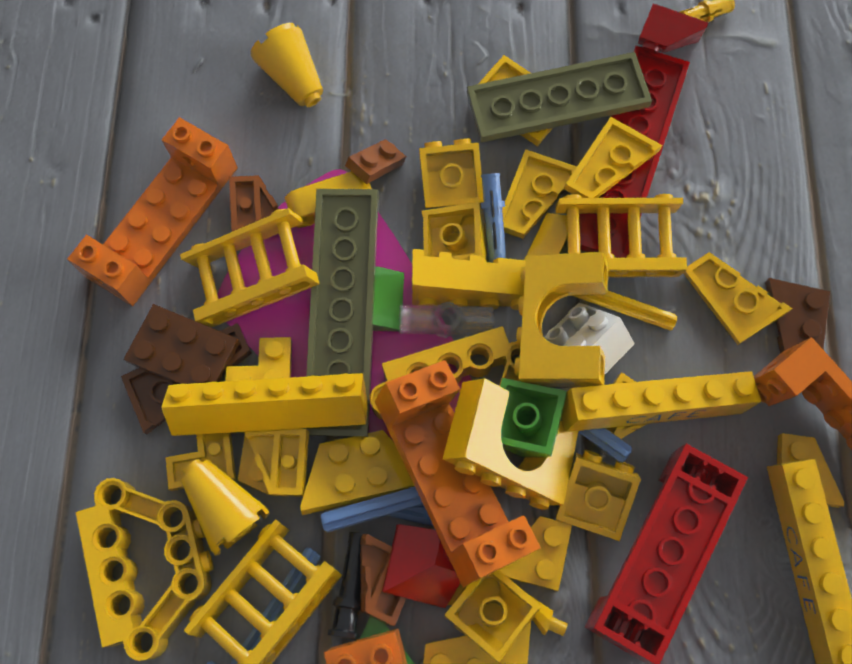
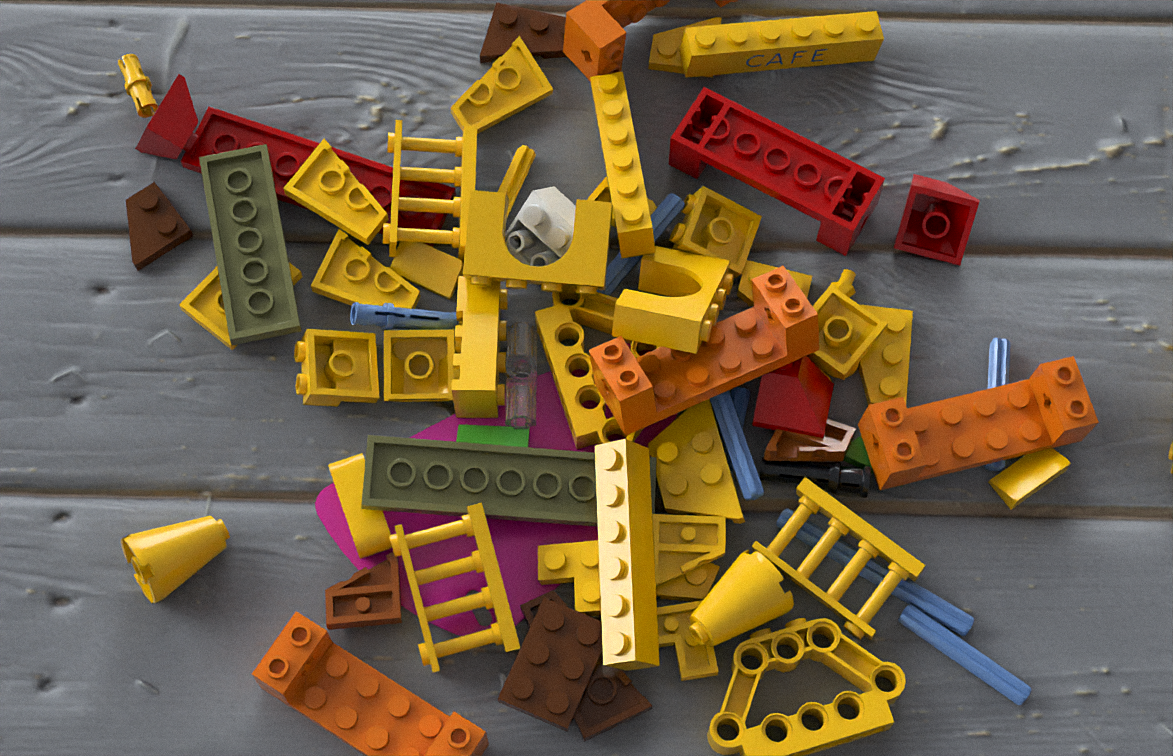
camera: 90 degrees left, 5 degrees down
dark orange plate [345,139,407,184] -> none
bright green slope [500,378,567,457] -> none
none -> reddish brown wing [126,182,193,271]

